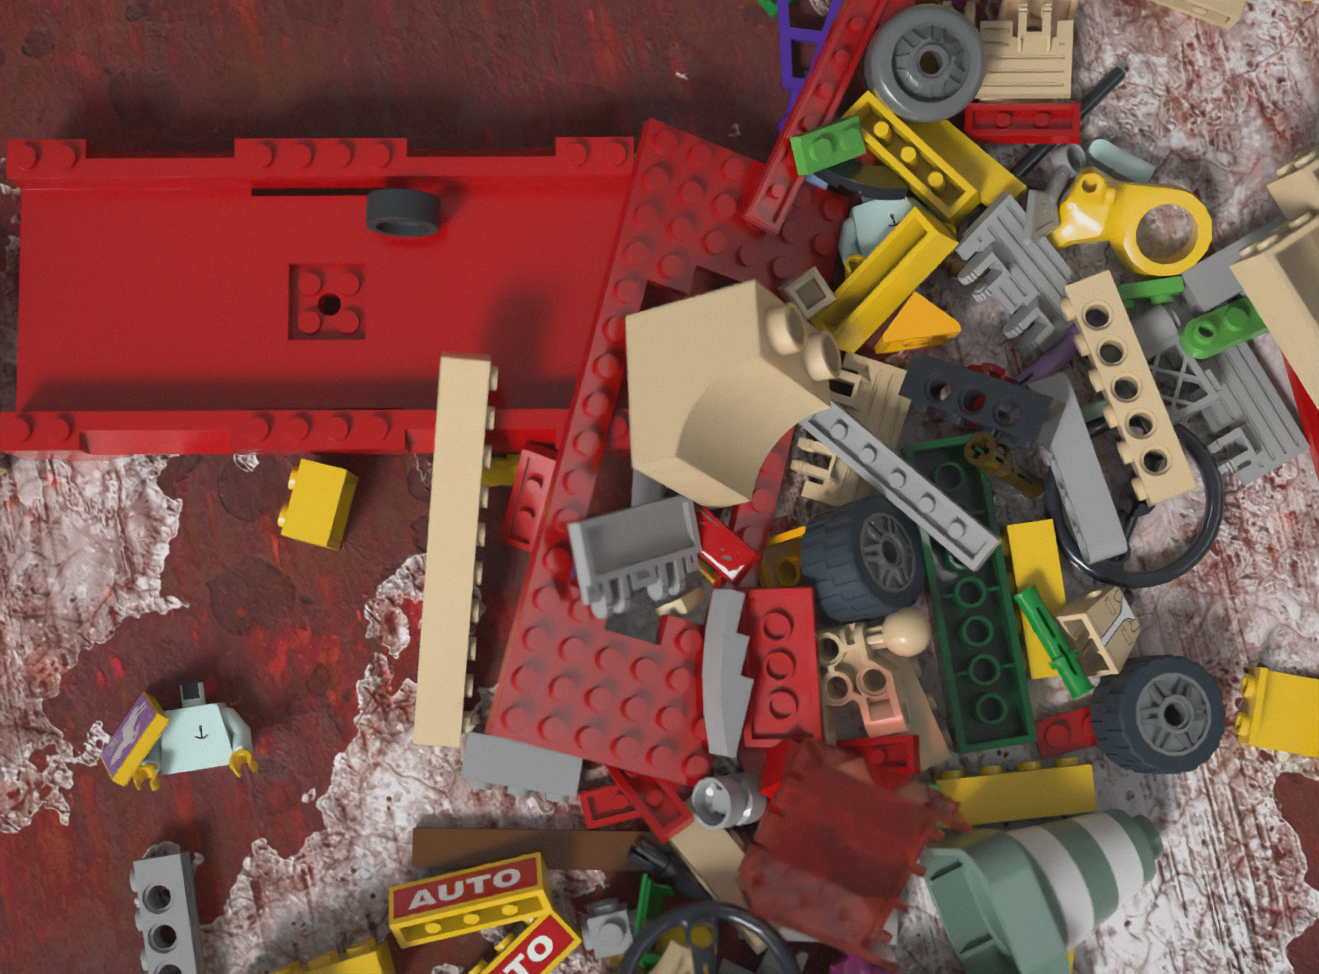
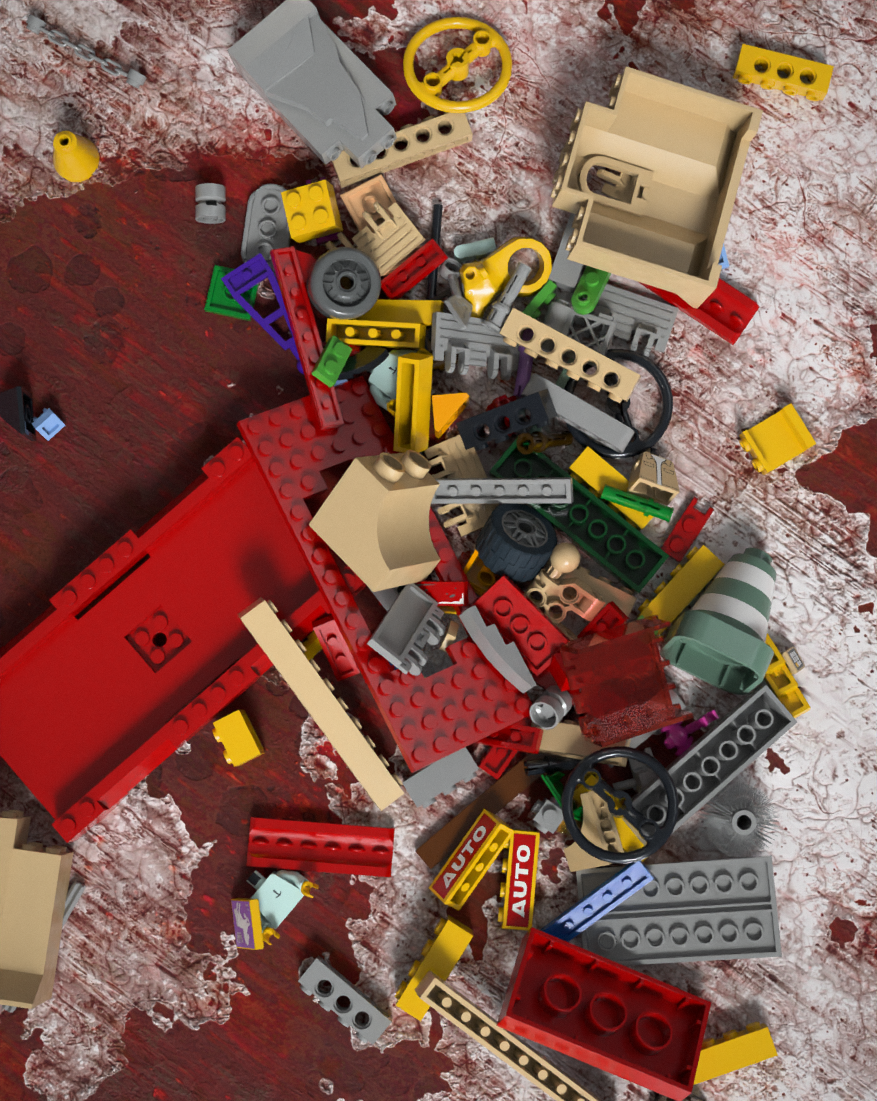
camera: 35 degrees left, 0 degrees up
black tyre [366,188,441,237] -> none
tan slope [778,266,837,320] -> none
black wheel [1089,654,1226,775] -> none
none -> red plate [246,817,395,877]
none -> light grey pin [481,262,532,334]

